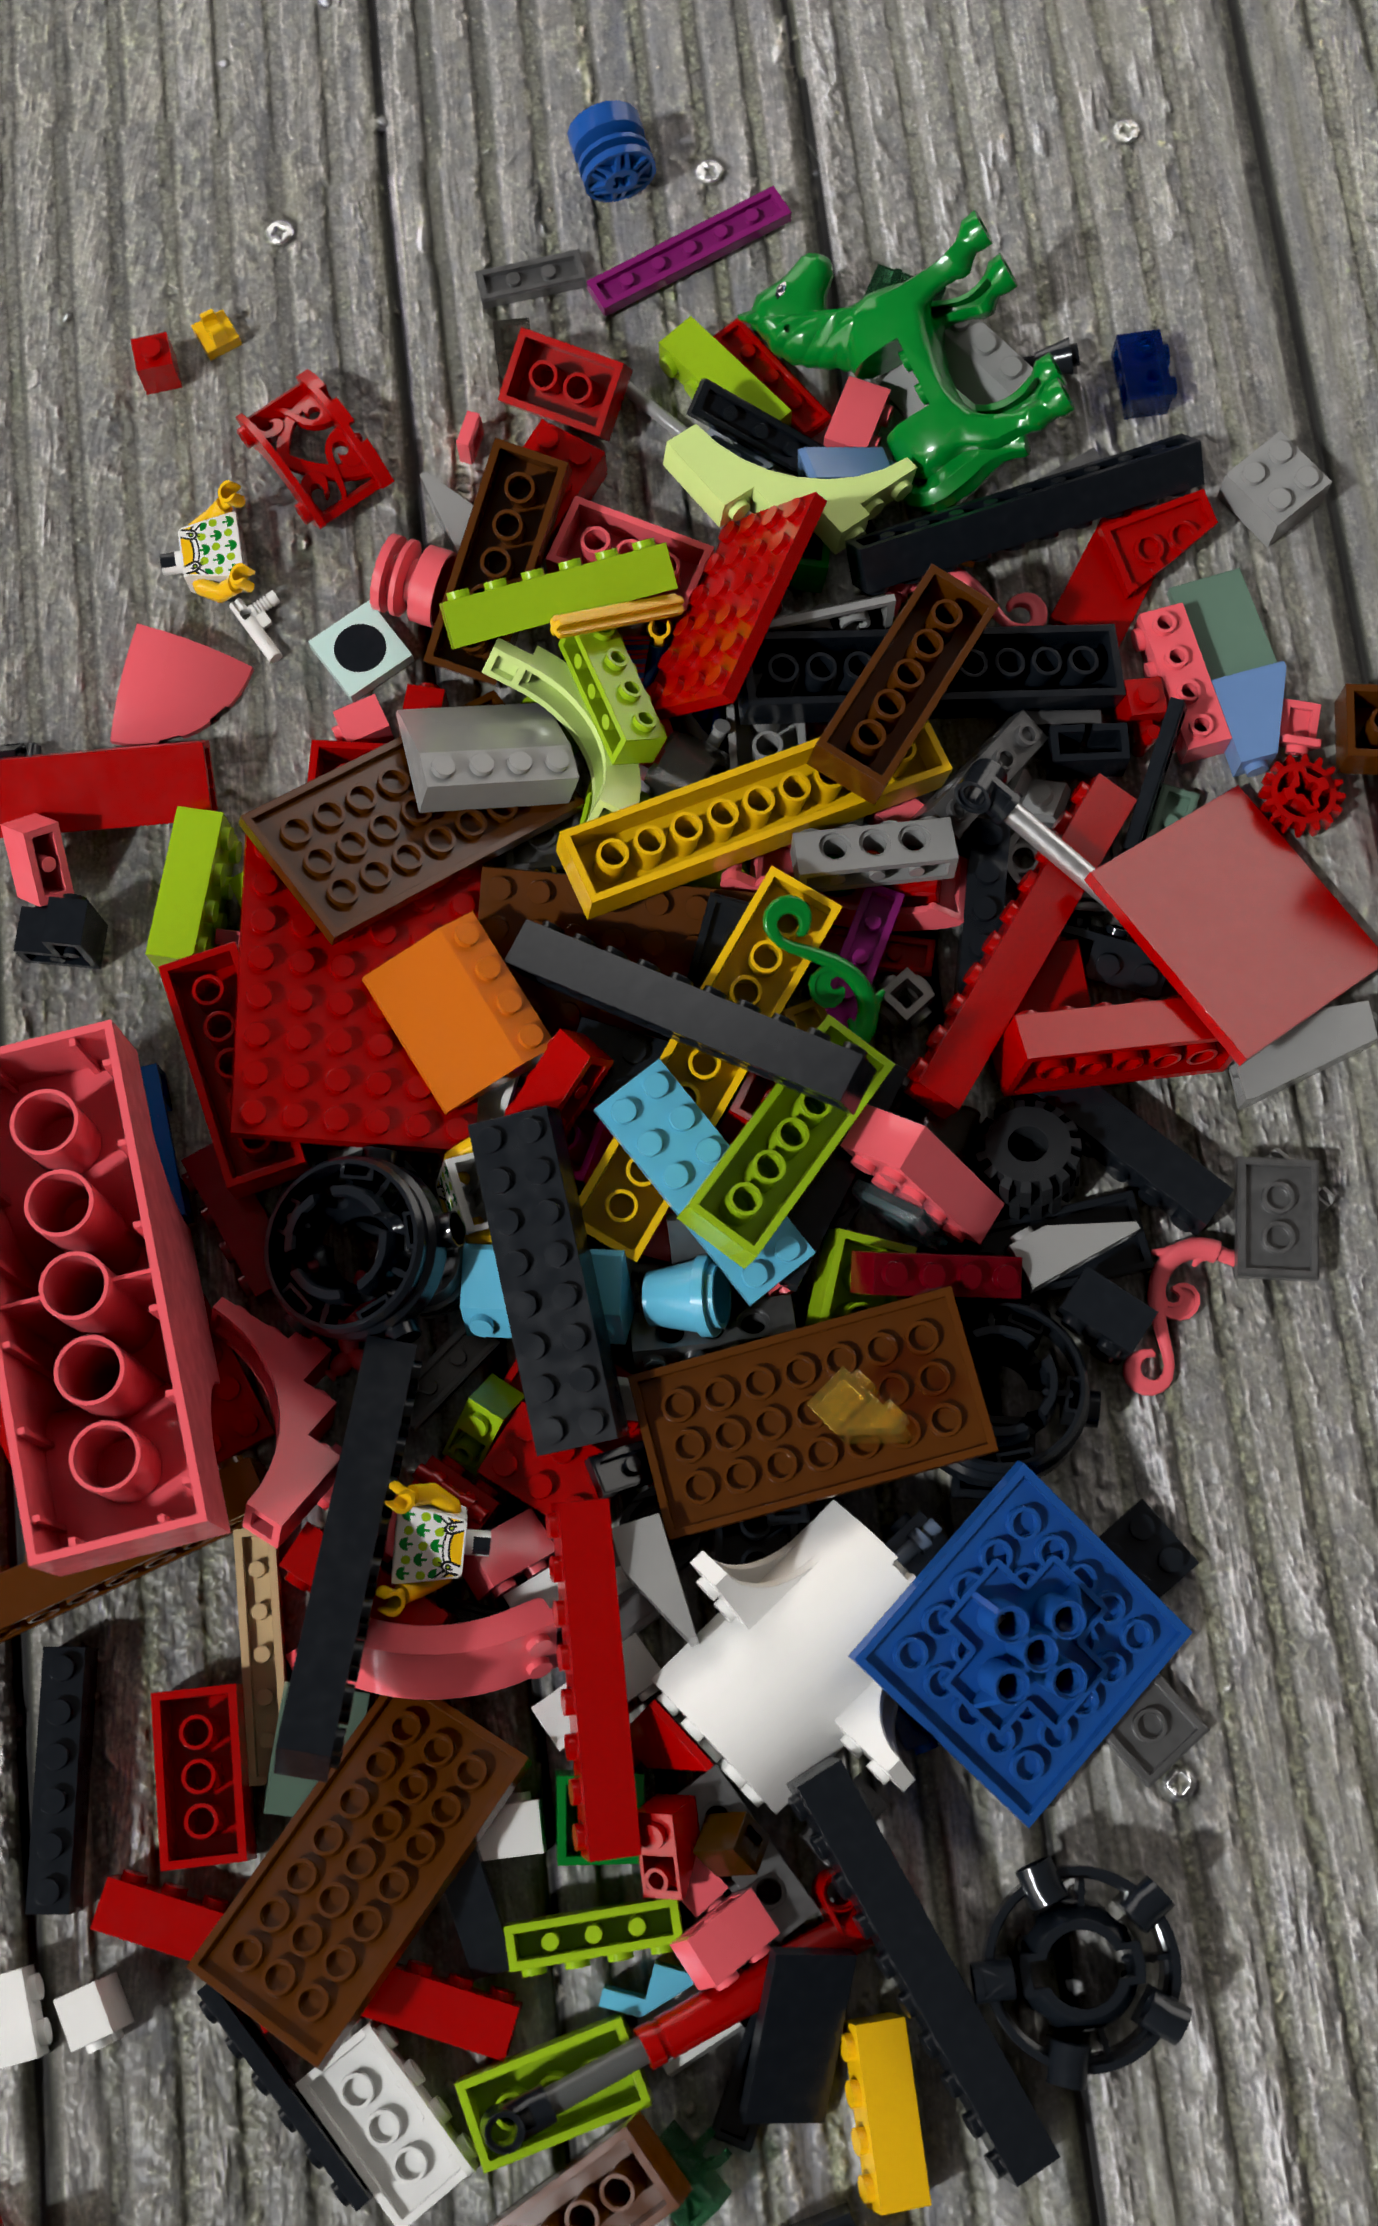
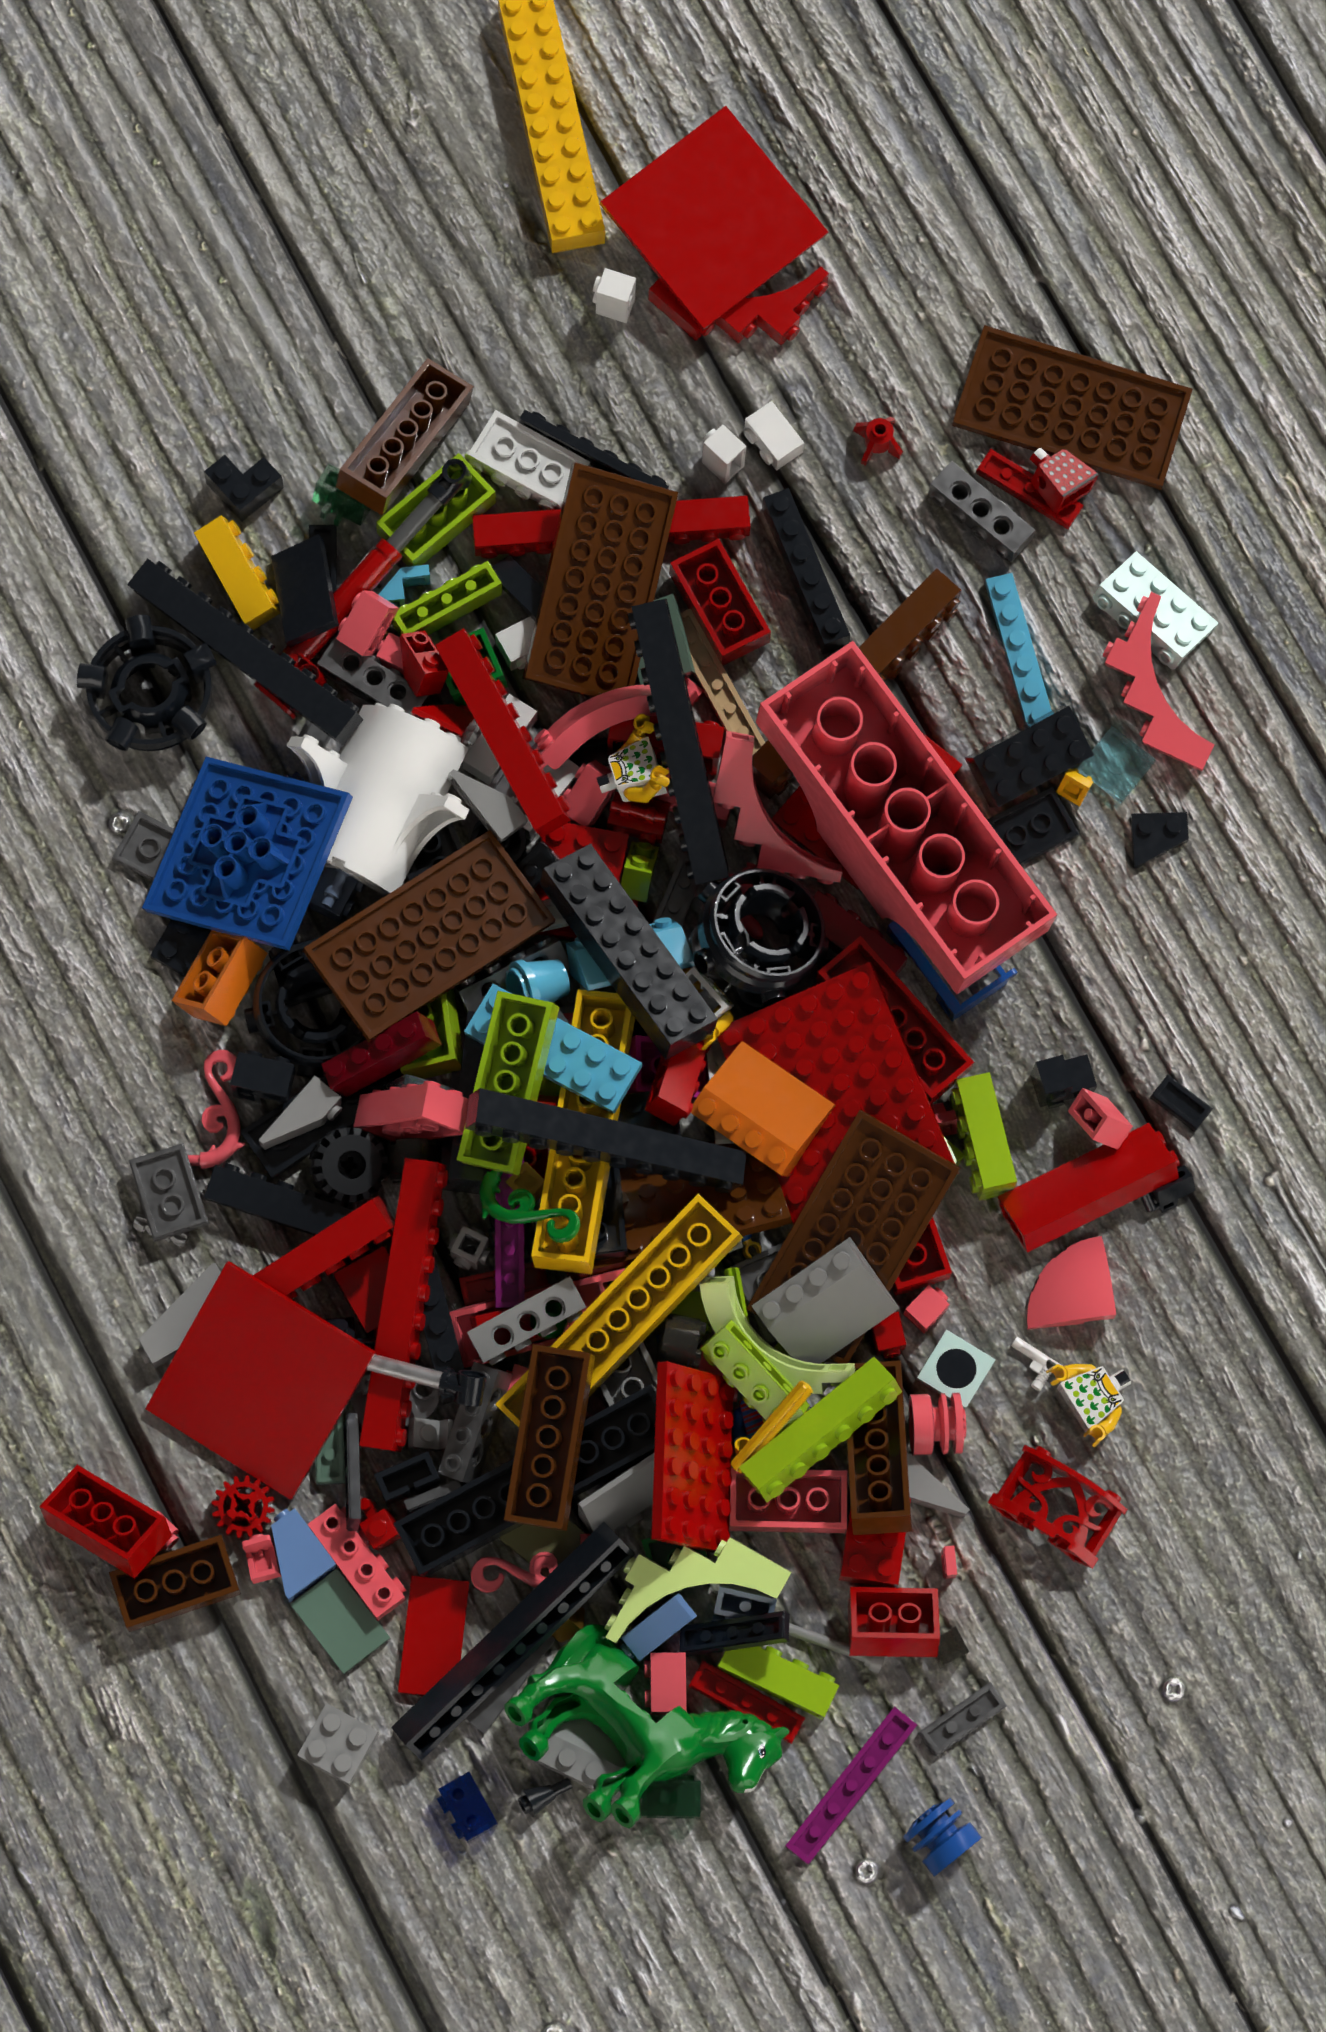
camera: 150 degrees right, 0 degrees up
red brick [130,332,183,395] -> none
yellow tile [191,308,242,361] -> none
dark brown panel [693,1811,771,1877] -> none
clear yellow slope [807,1366,912,1444] -> none
red wing [1098,488,1218,599] -> none
none -> orange brick [171,930,268,1026]

